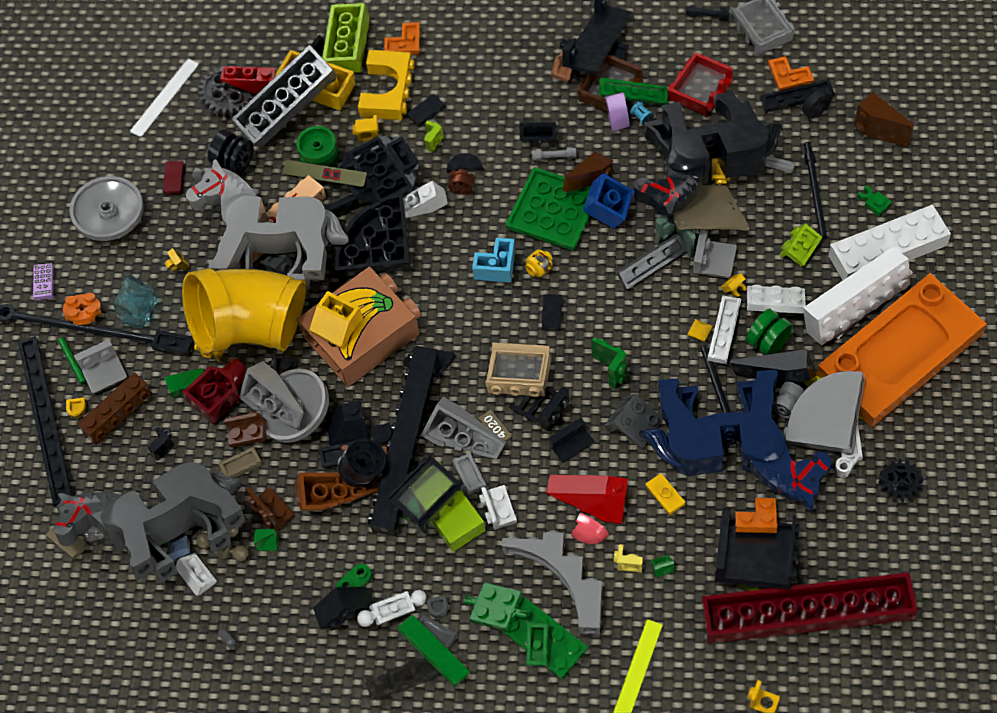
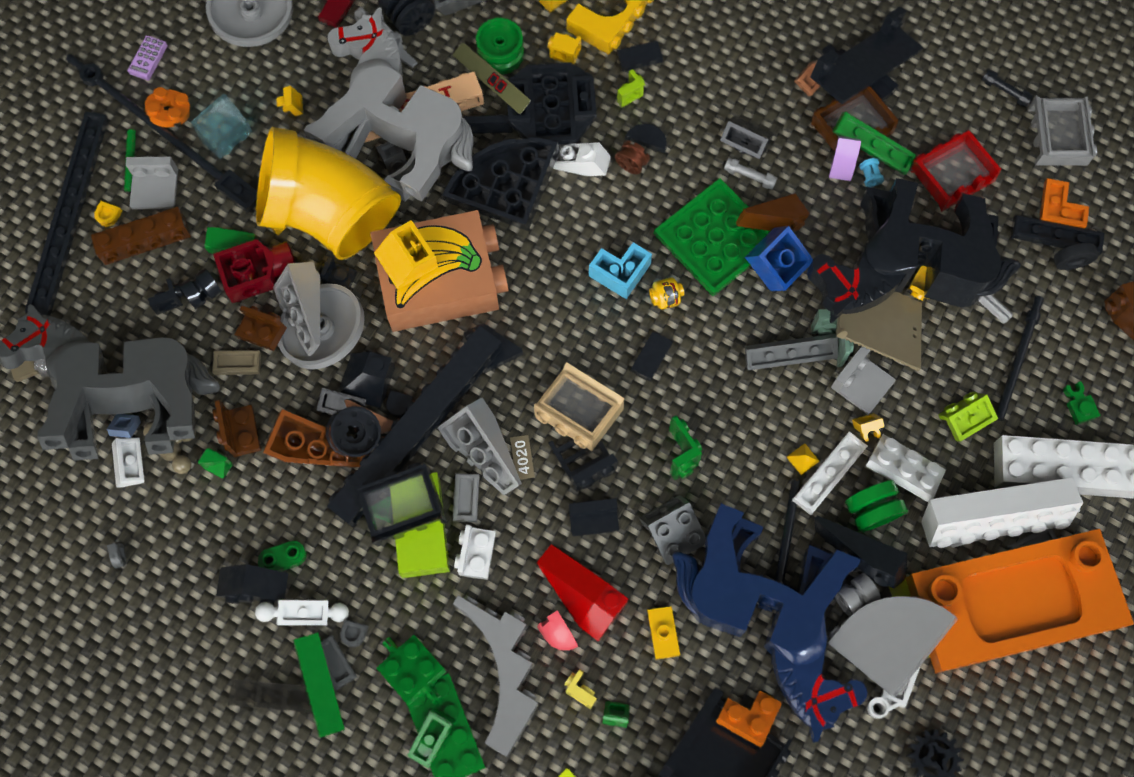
camera: 20 degrees right, 10 degrees up
none -> black wheel [179,268,223,310]

